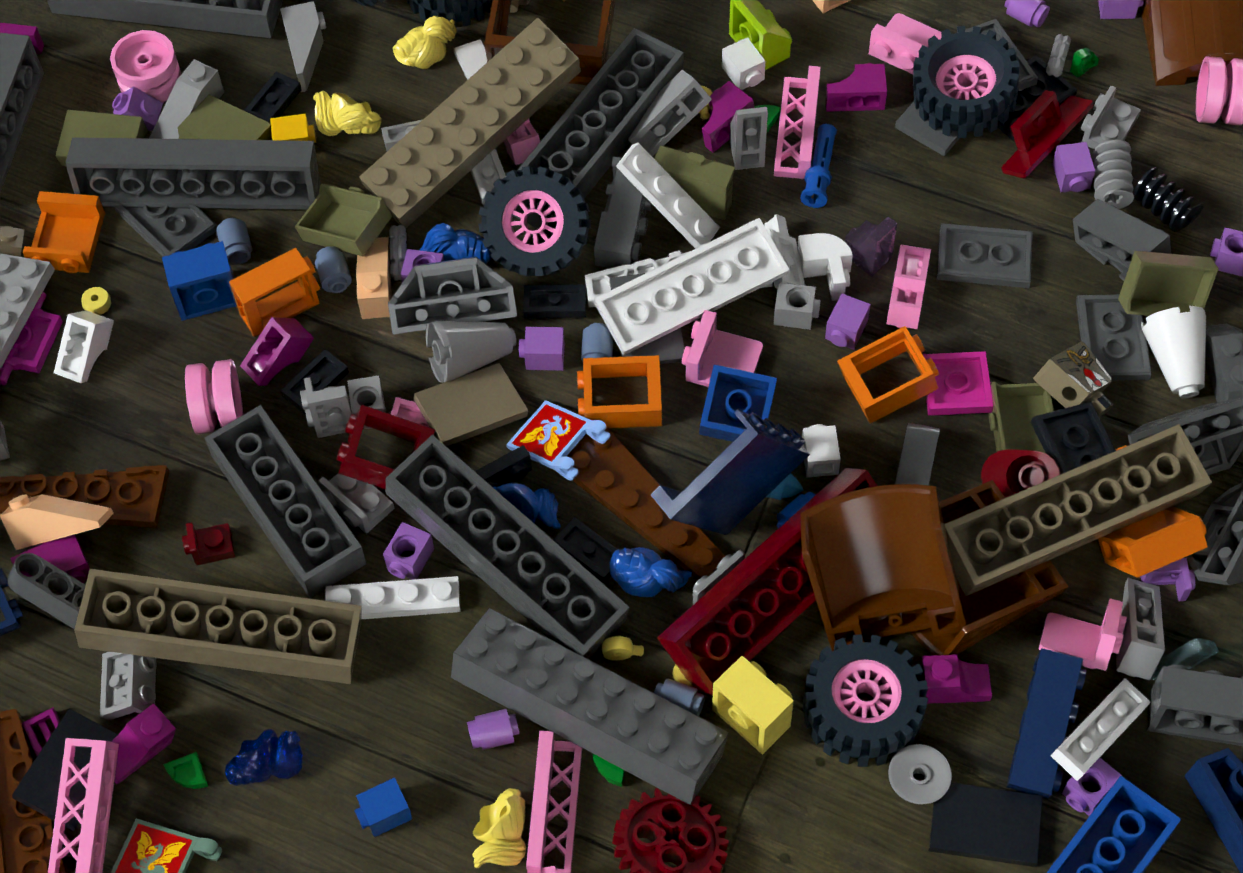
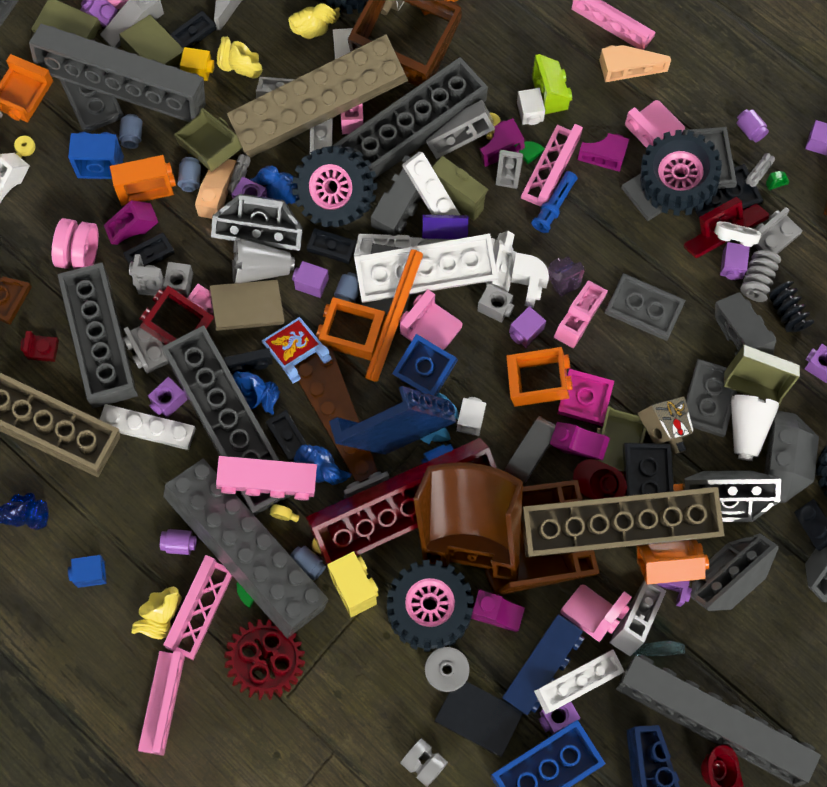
camera: 15 degrees right, 10 degrees up
none -> bright pink brick [216,456,317,500]
none -> orange axle [365,249,423,382]
none -> dark purple tile [422,214,468,239]
none -> magenta arch [550,422,610,461]
none -> white plate [714,221,761,247]

